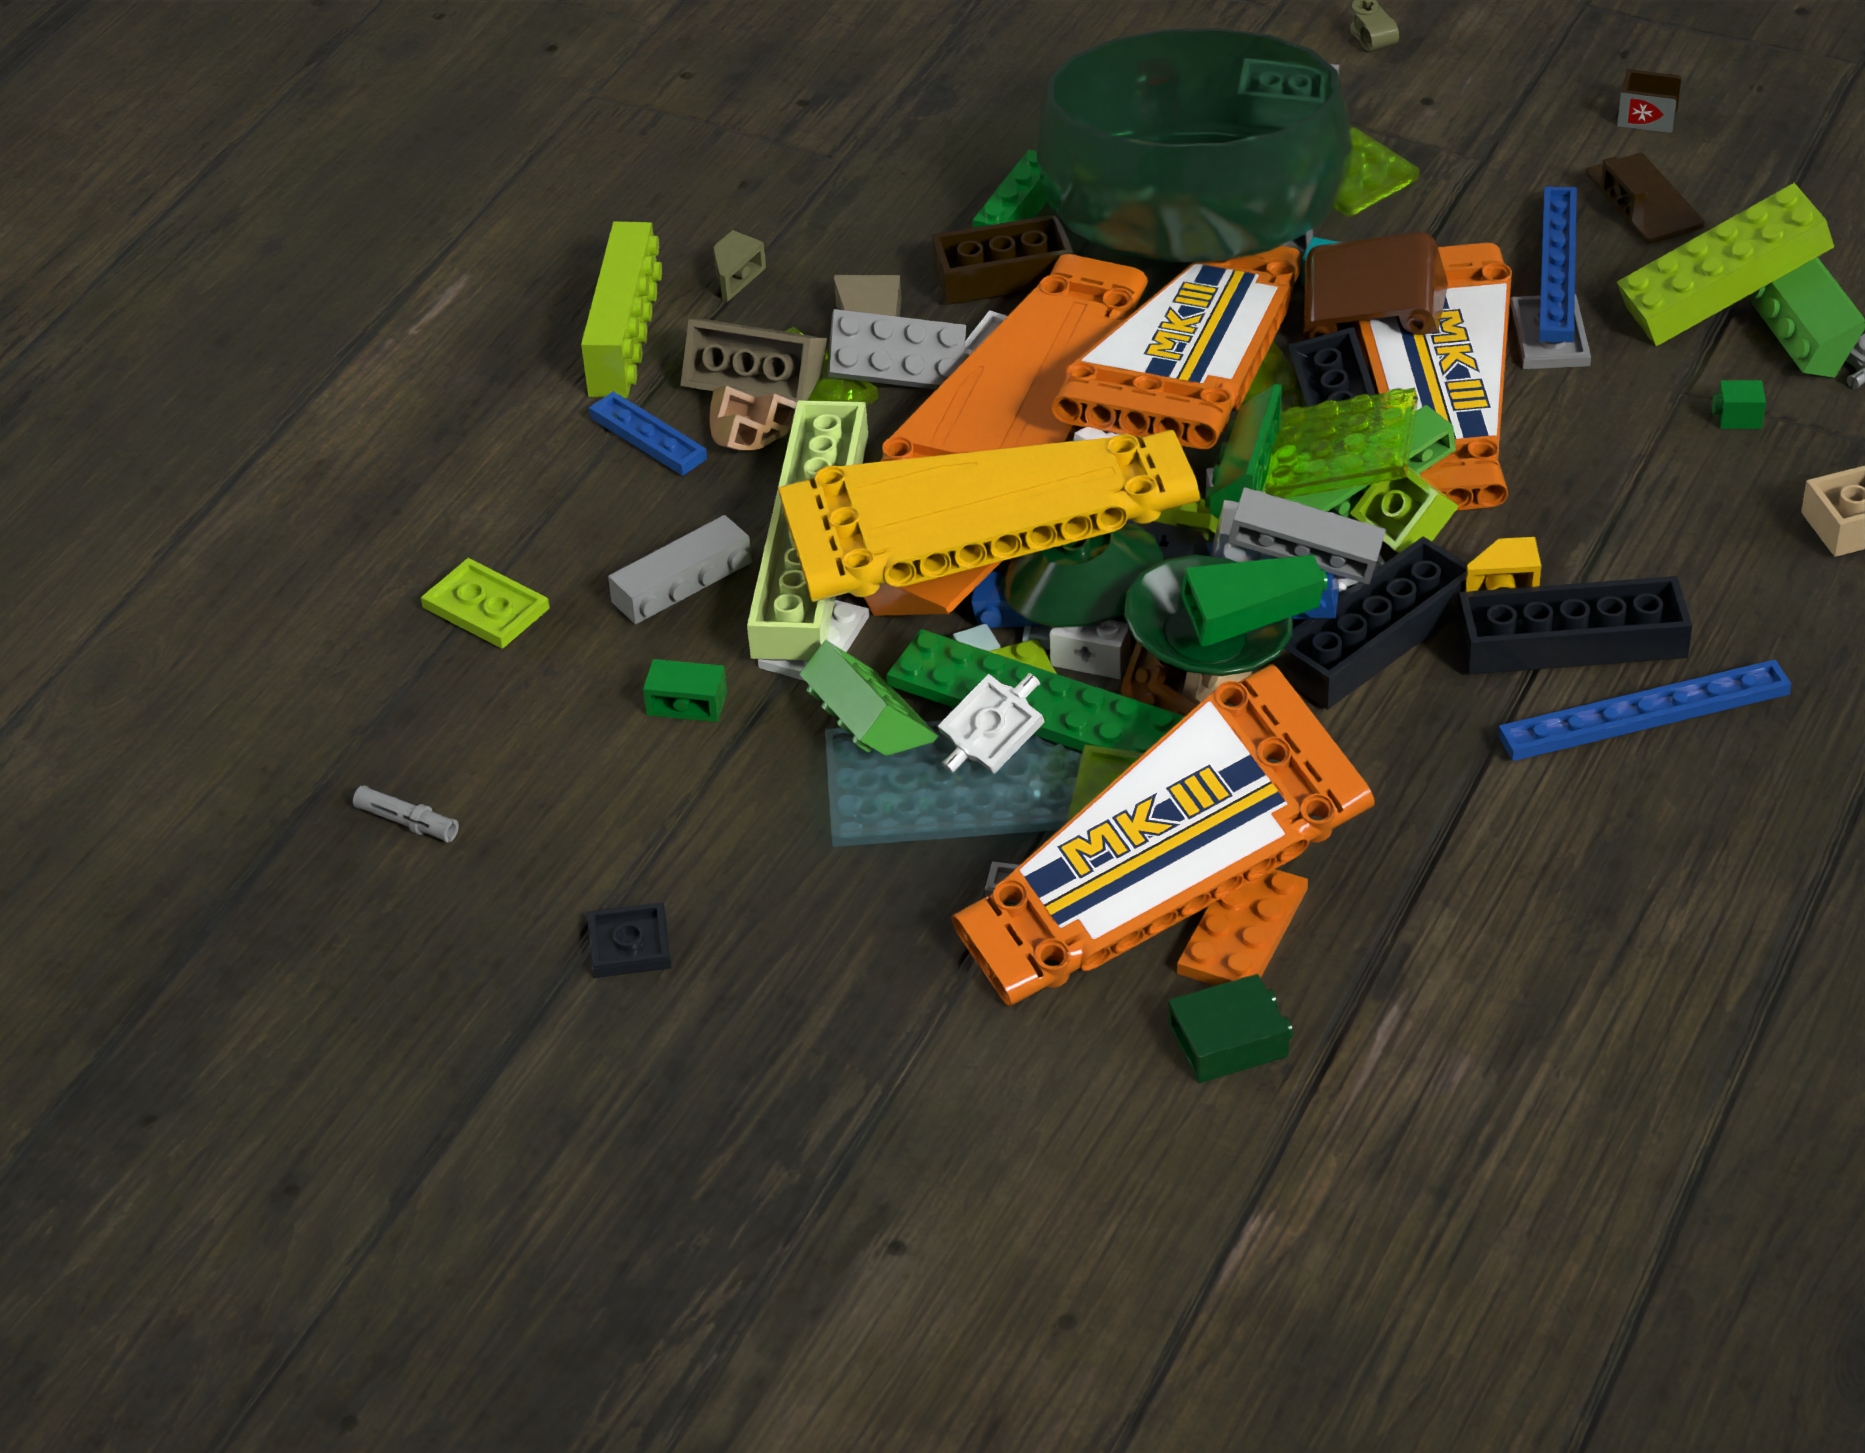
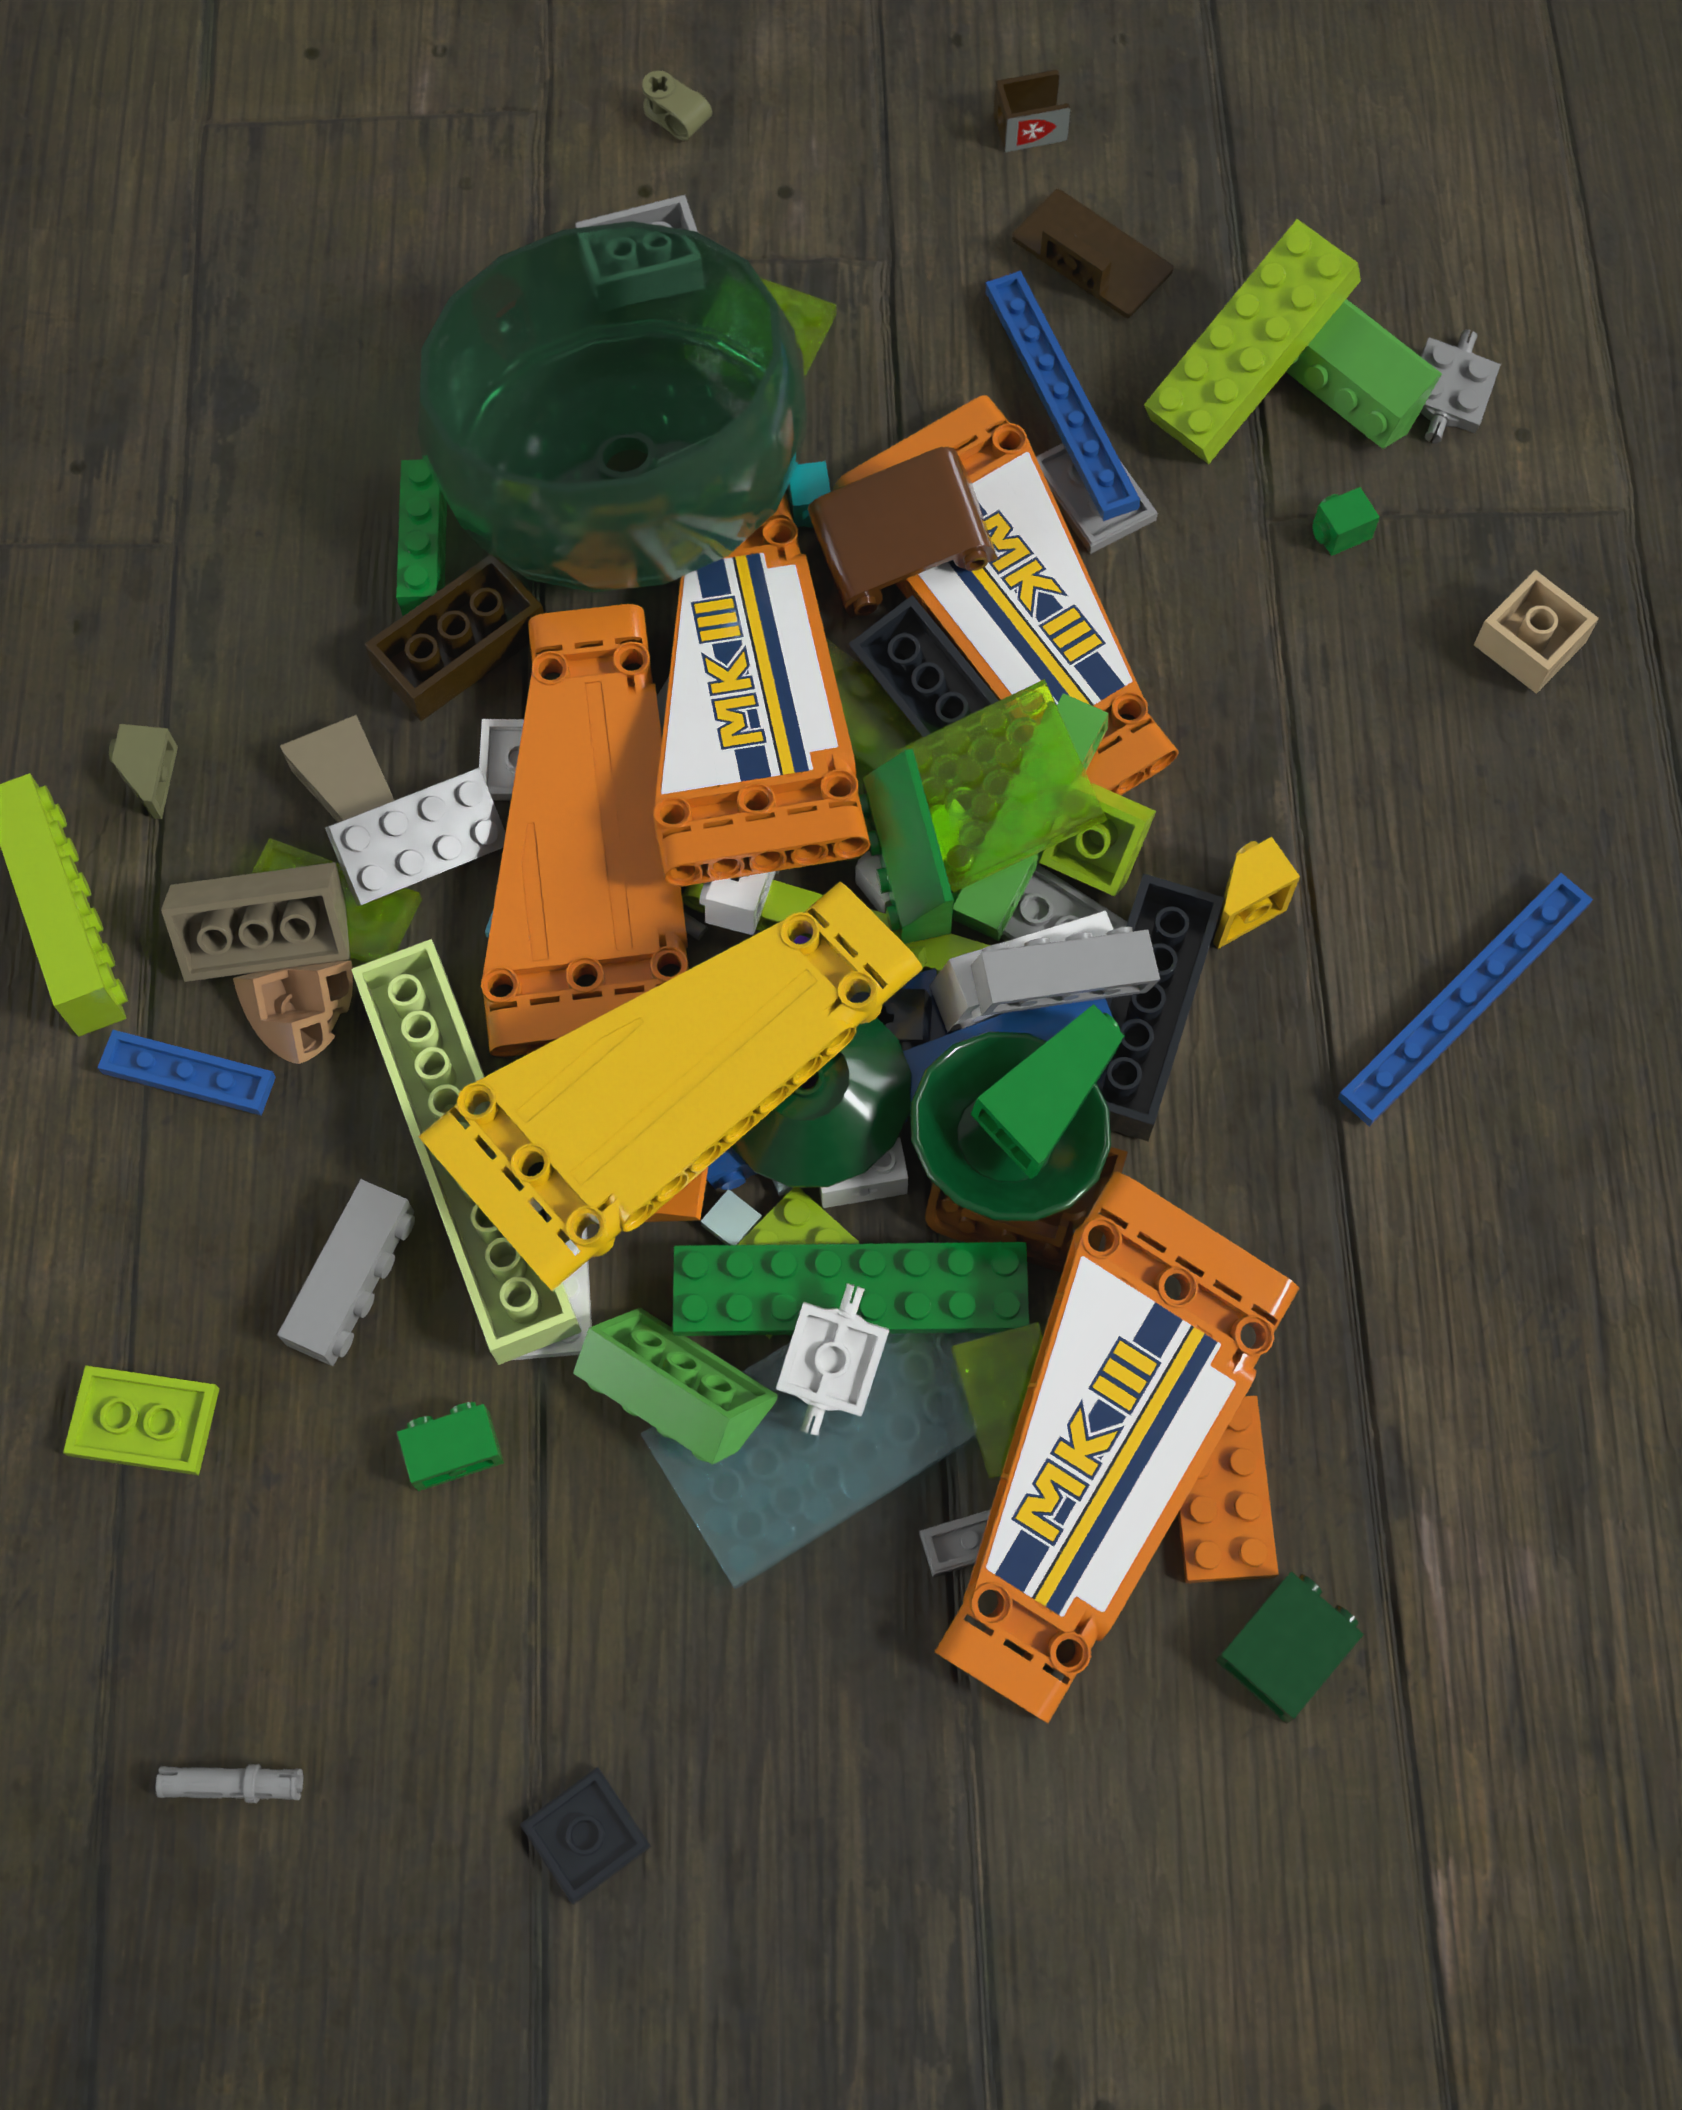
camera: 30 degrees left, 25 degrees up
black brick [1457,576,1692,674] -> none

